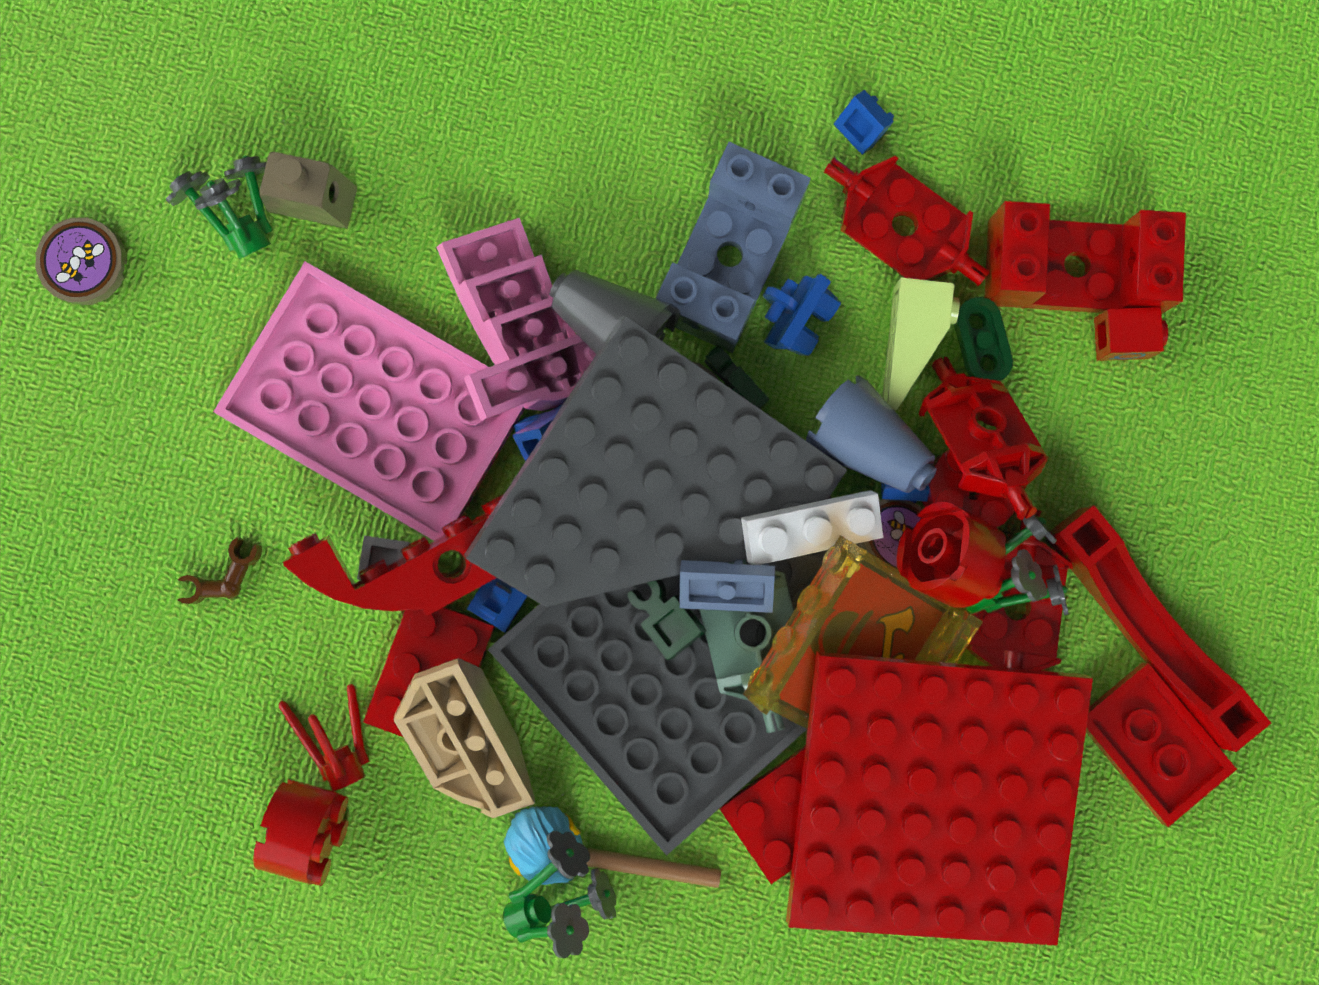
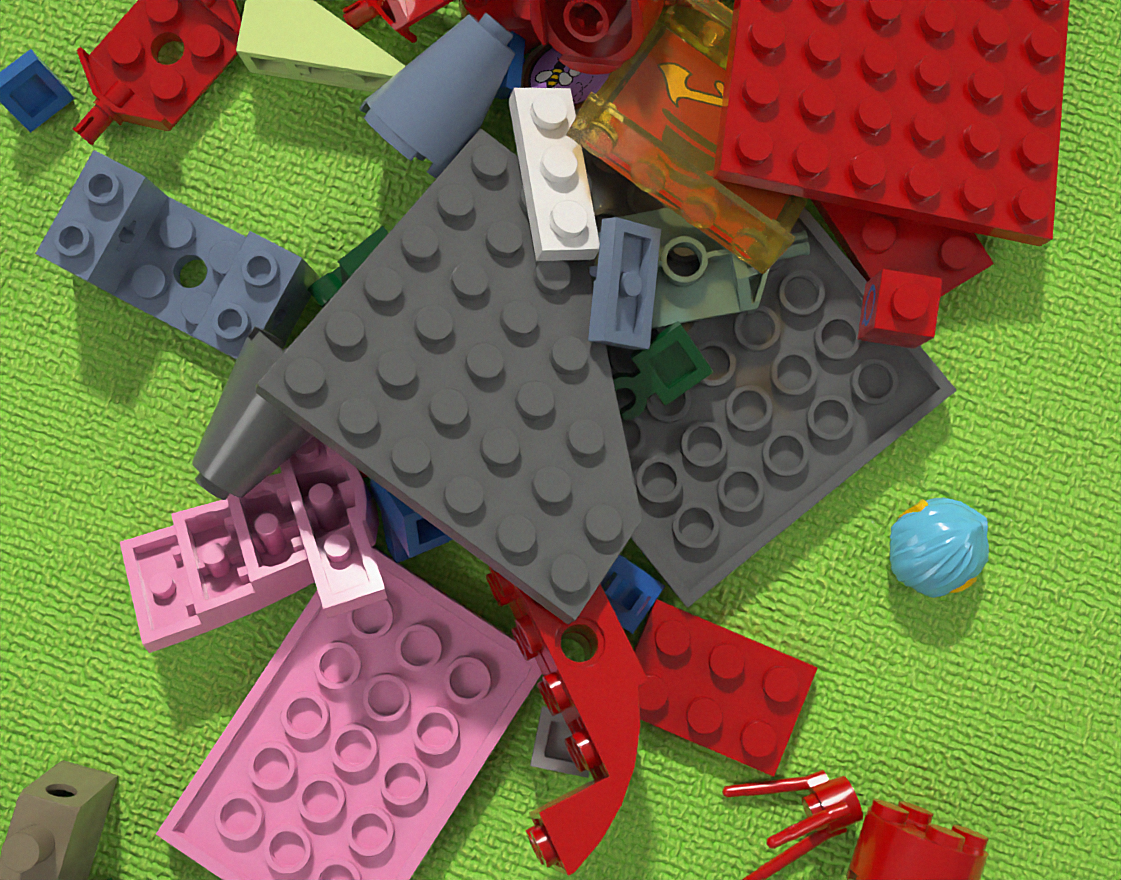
camera: 85 degrees left, 0 degrees up
tan wedge [394,658,535,818] -> none
plant [503,831,616,958] -> none
medium nougat bar [586,848,721,888] -> none
blue hips [763,274,841,356] -> none
none -> red brick [857,269,943,349]

